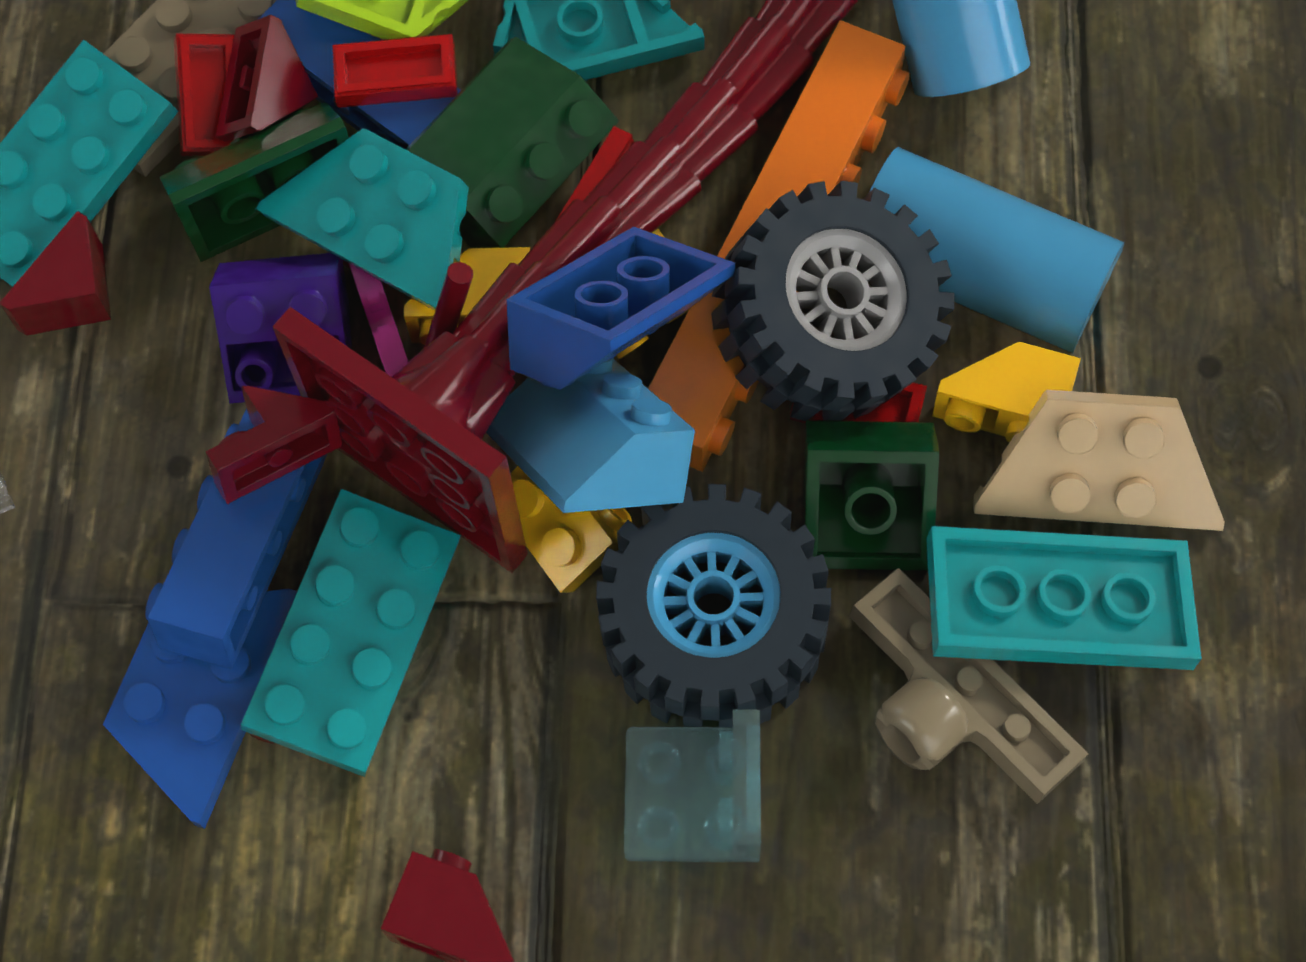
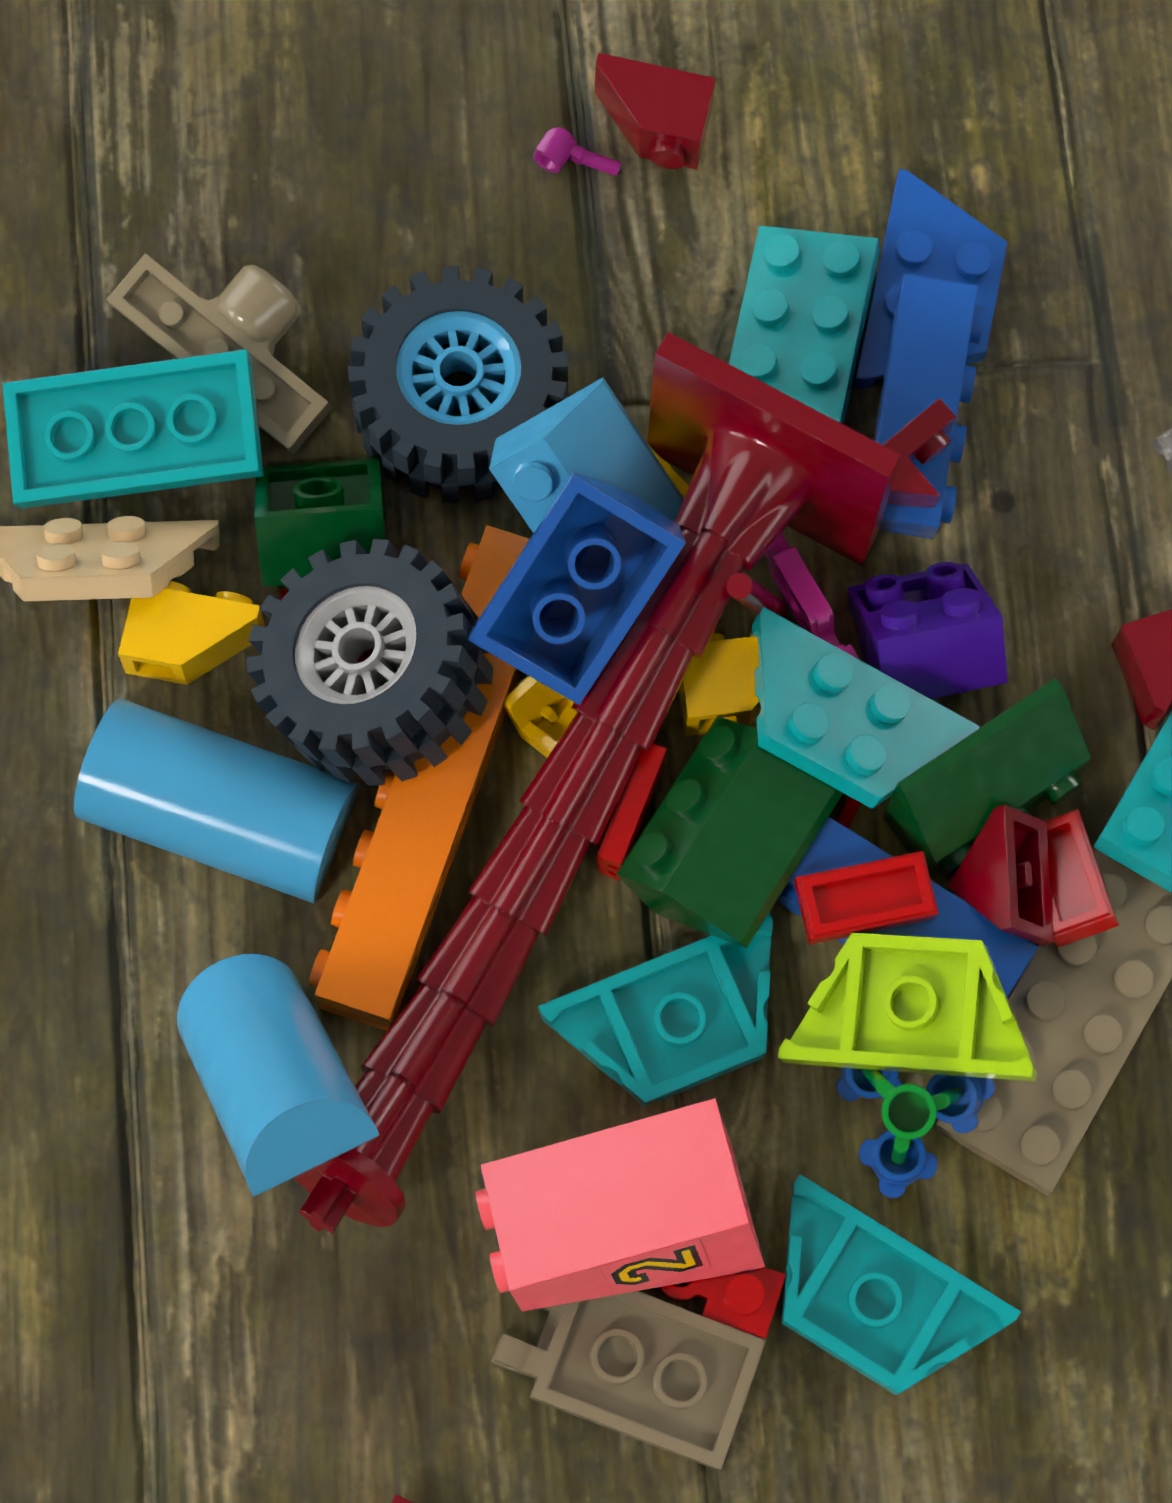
camera: 165 degrees right, 5 degrees up
clear light blue bracket [624,709,761,862] -> none
none -> magenta hand [533,127,621,177]

